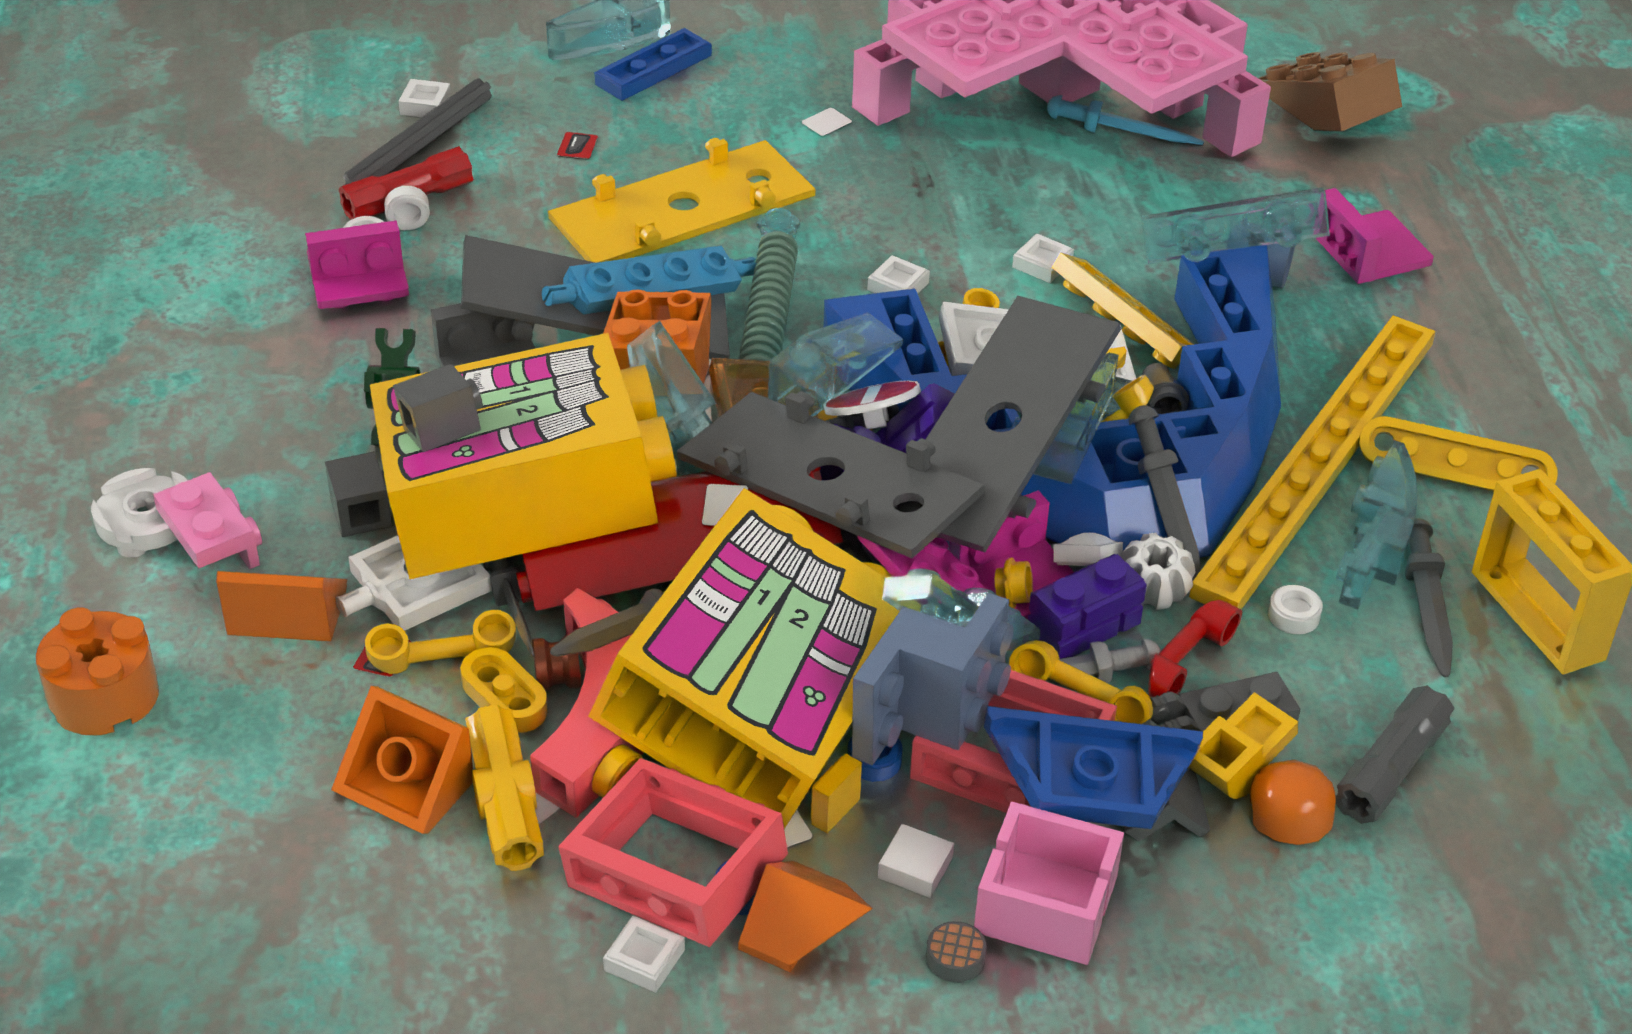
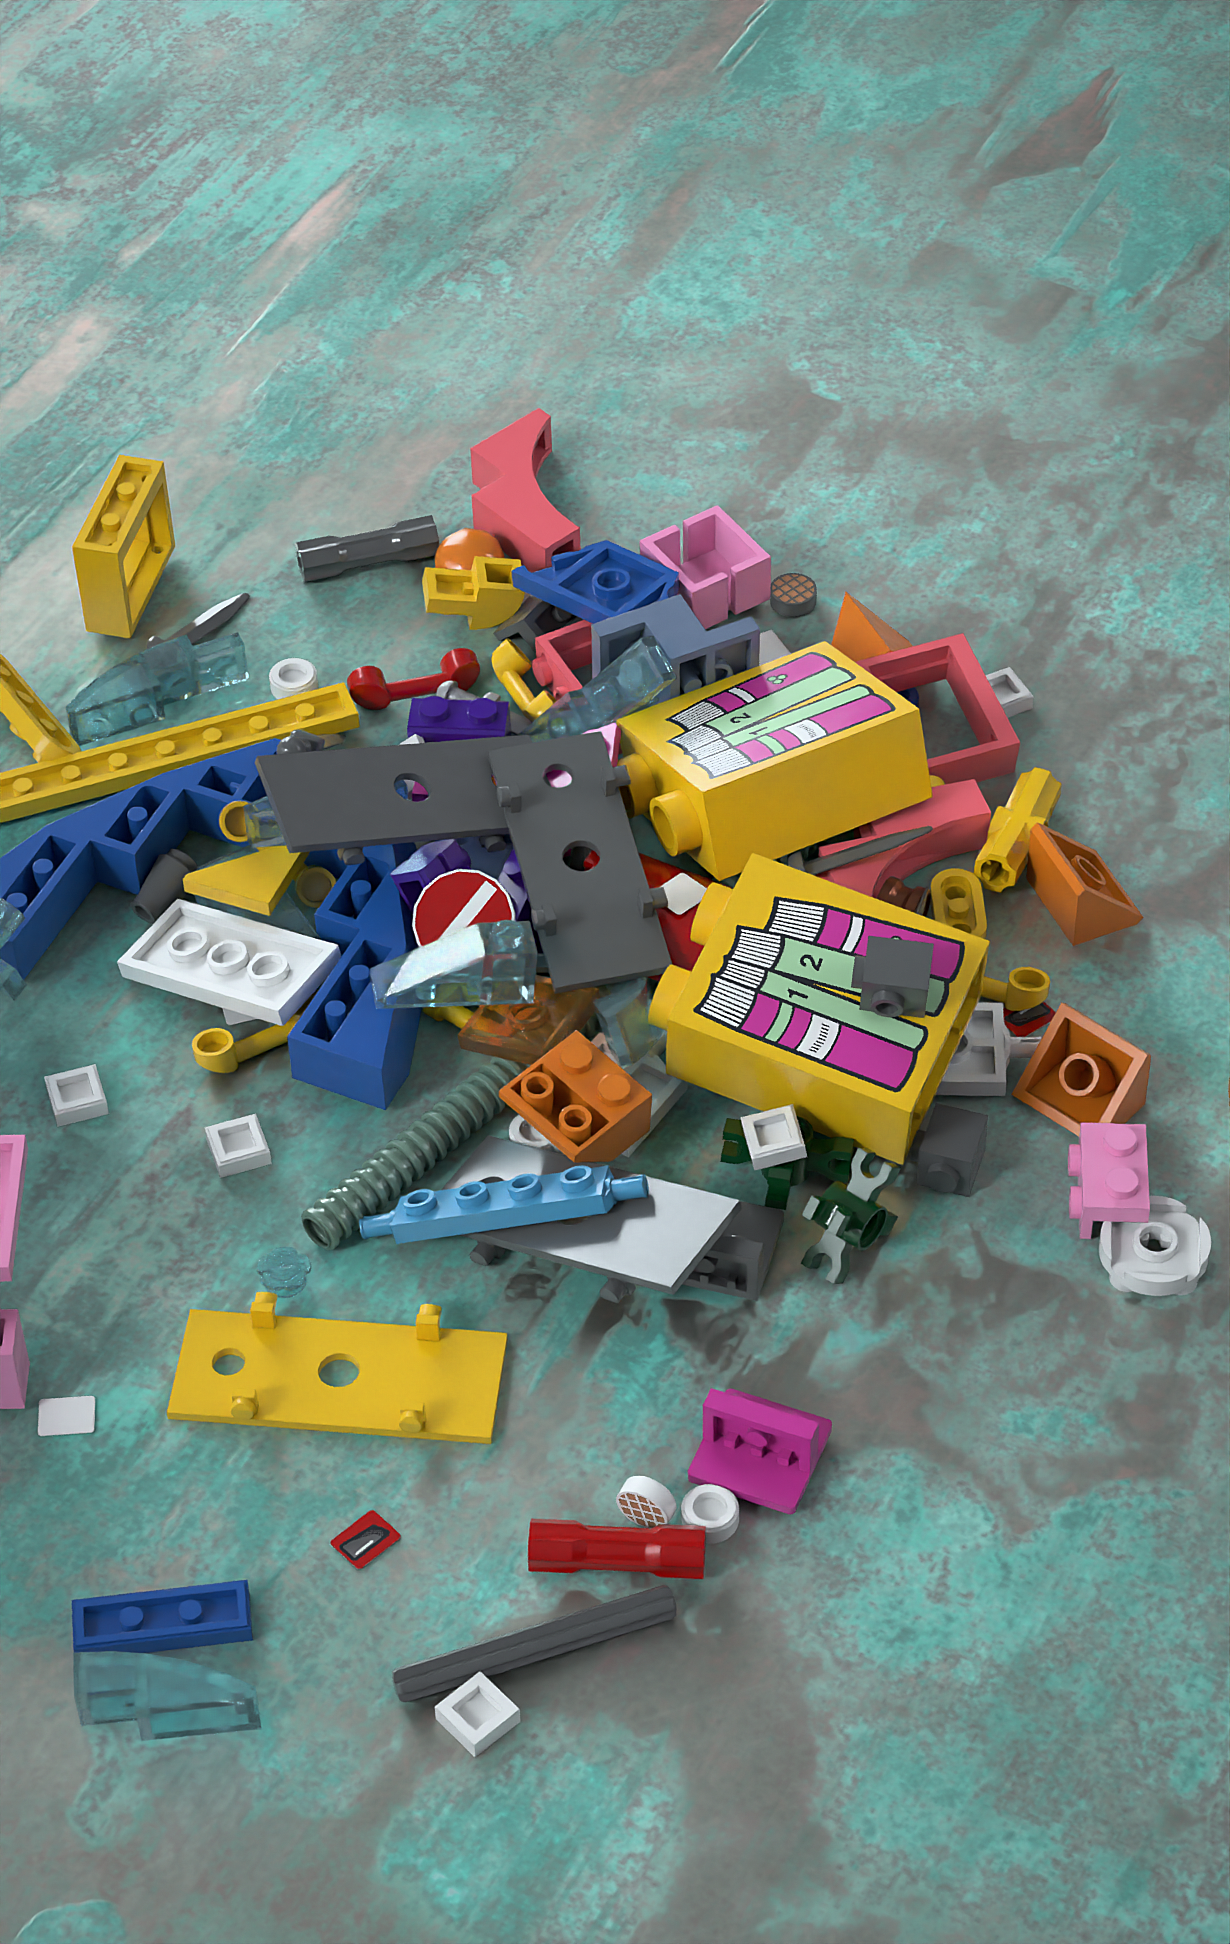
camera: 140 degrees left, 5 degrees up
yellow plate [1051,252,1194,369] -> none
white piece [1120,533,1195,610] -> none
dark grey hinge [1151,671,1301,732] -> none
none -> coral arch [470,408,581,573]

